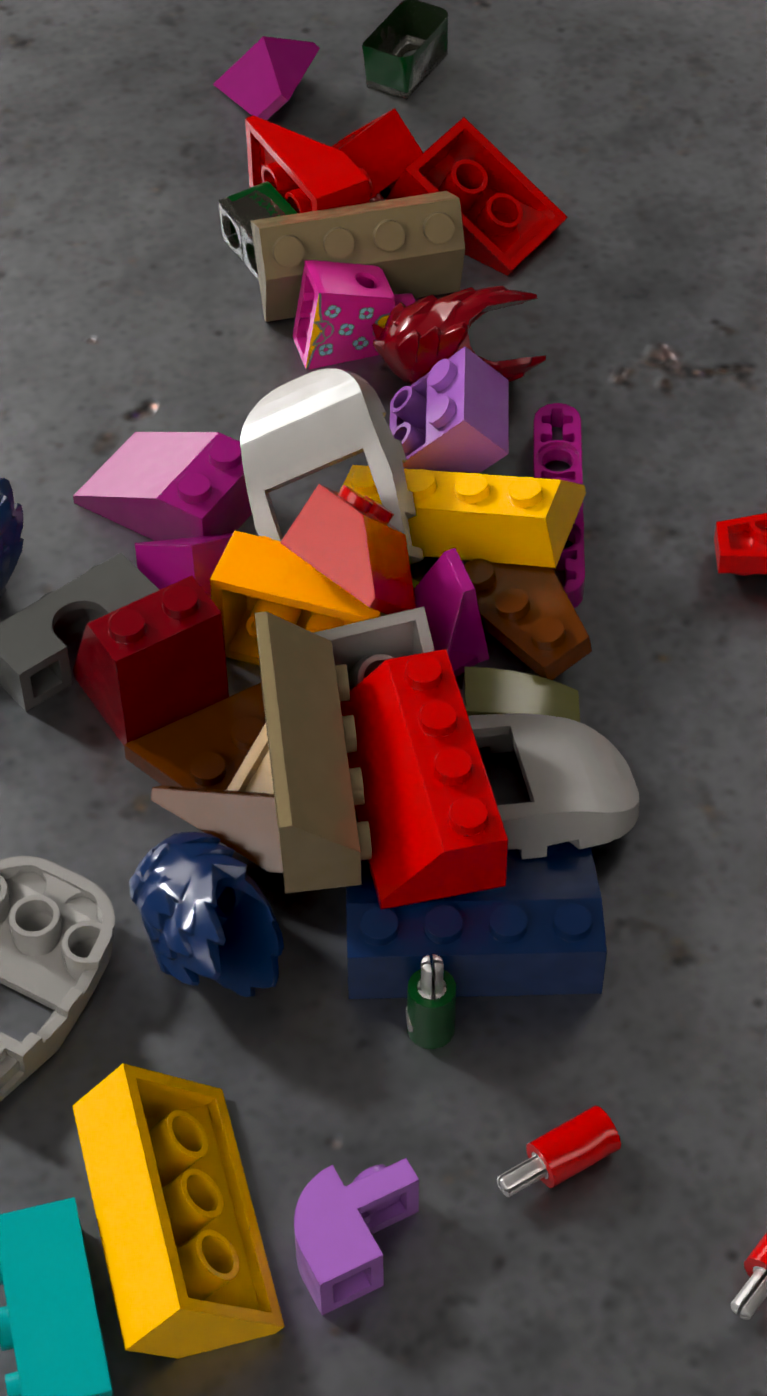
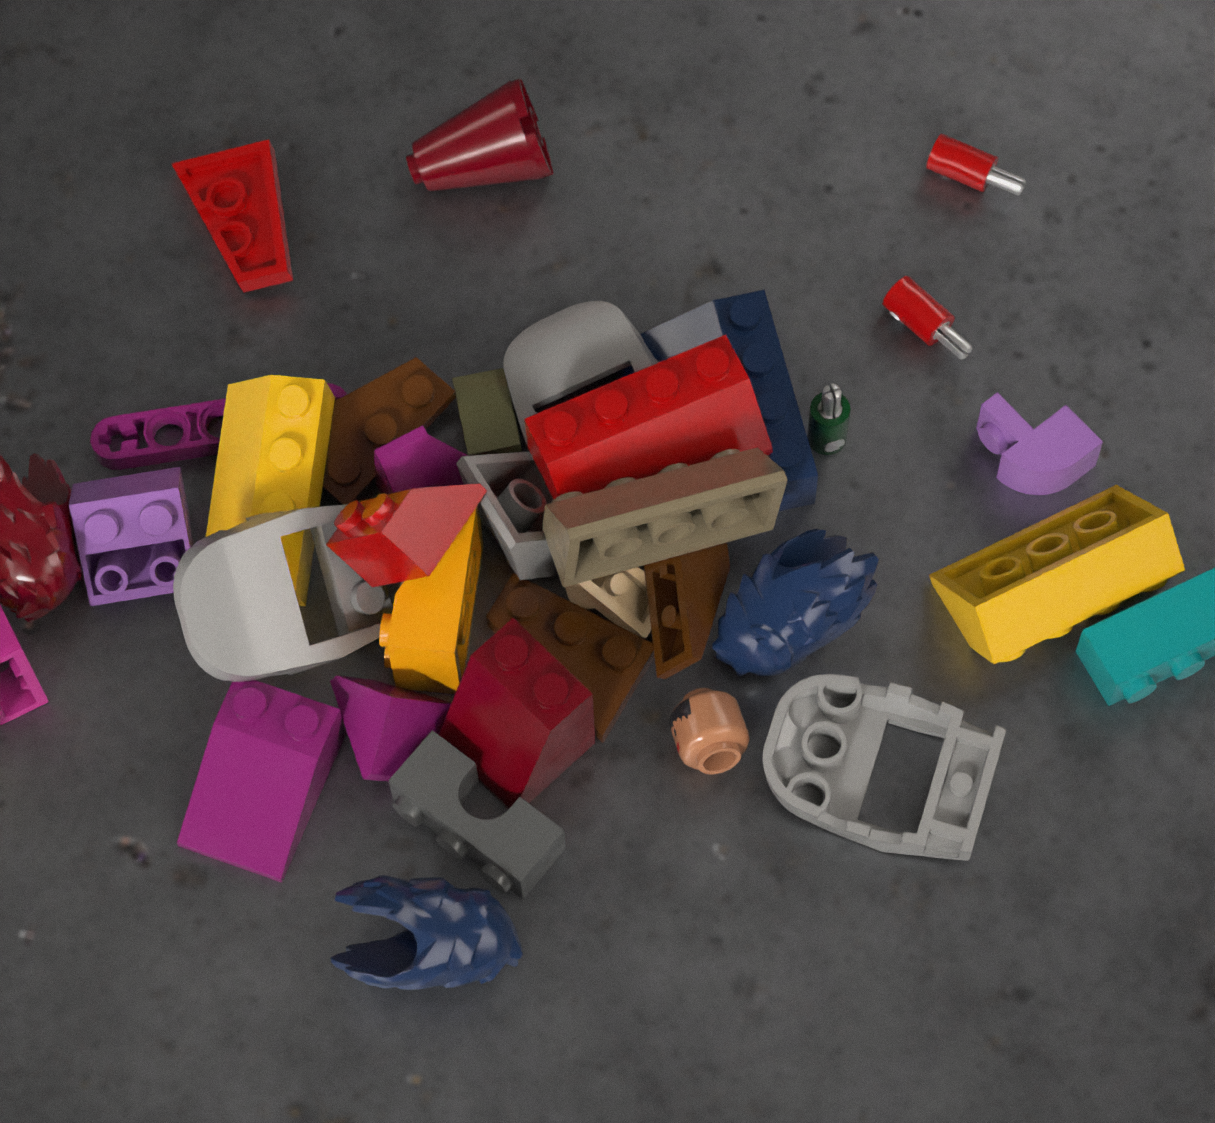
camera: 100 degrees left, 15 degrees up
none -> nougat head [669,688,750,774]

